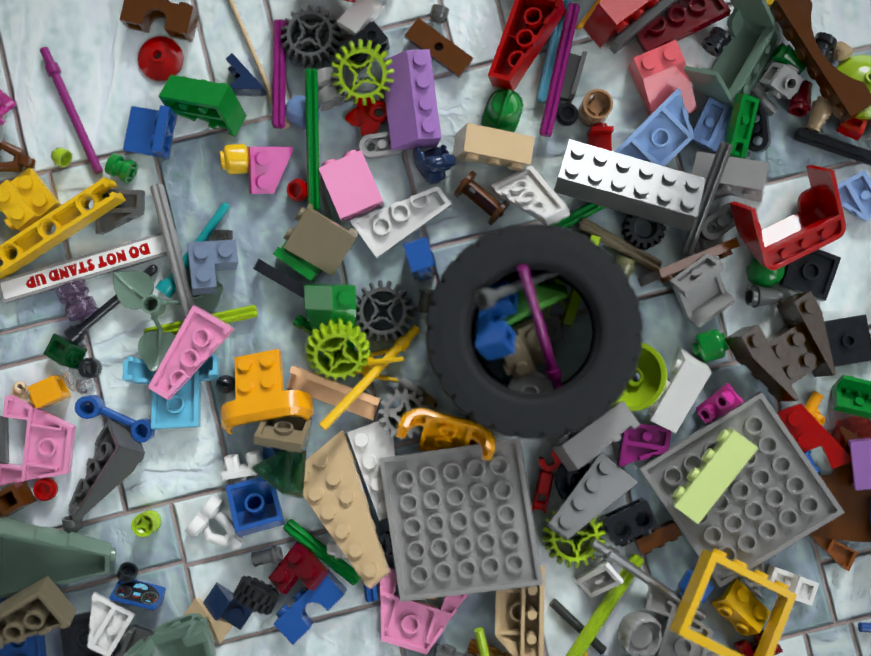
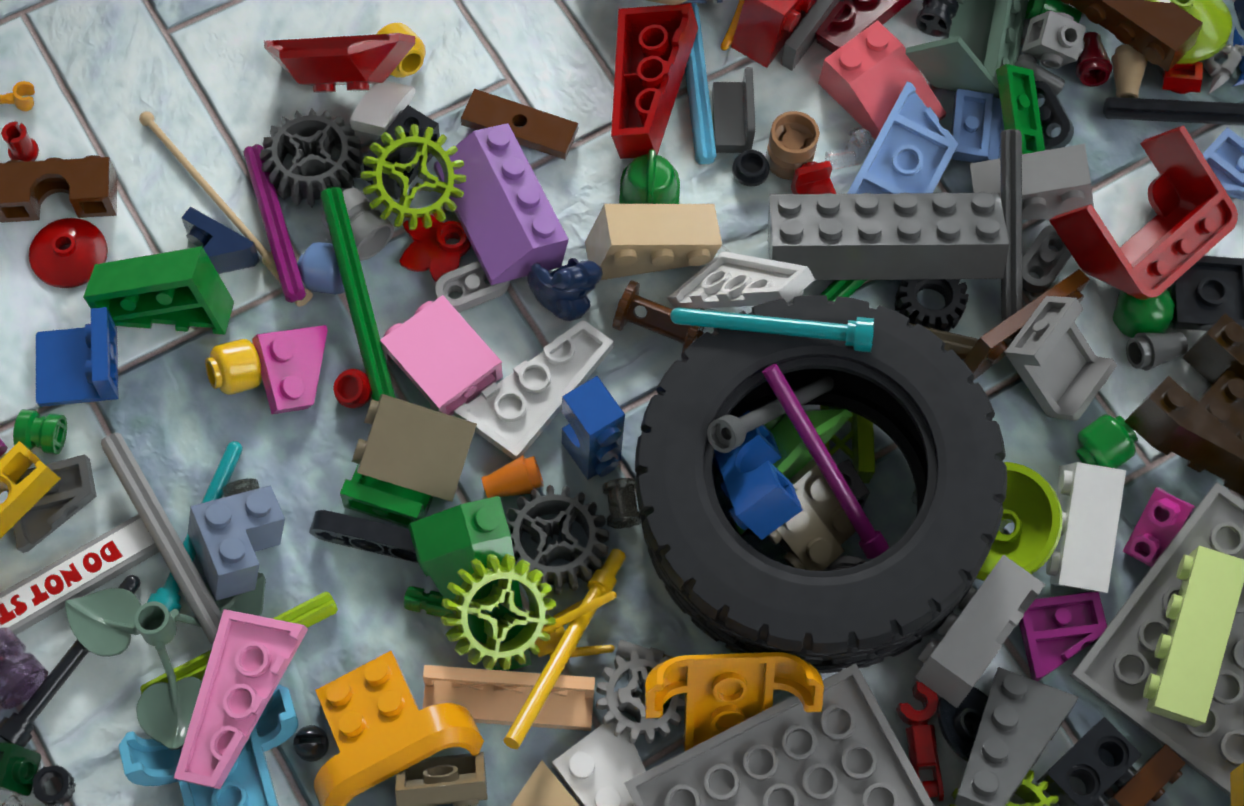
camera: 25 degrees left, 20 degrees down
dark grey hinge [430,4,449,24] -> none
magenta axle [539,3,580,137] -> none
none -> orange cone [481,455,544,498]
none -> teal piece [670,307,875,352]
none -> clear arm [825,127,873,170]

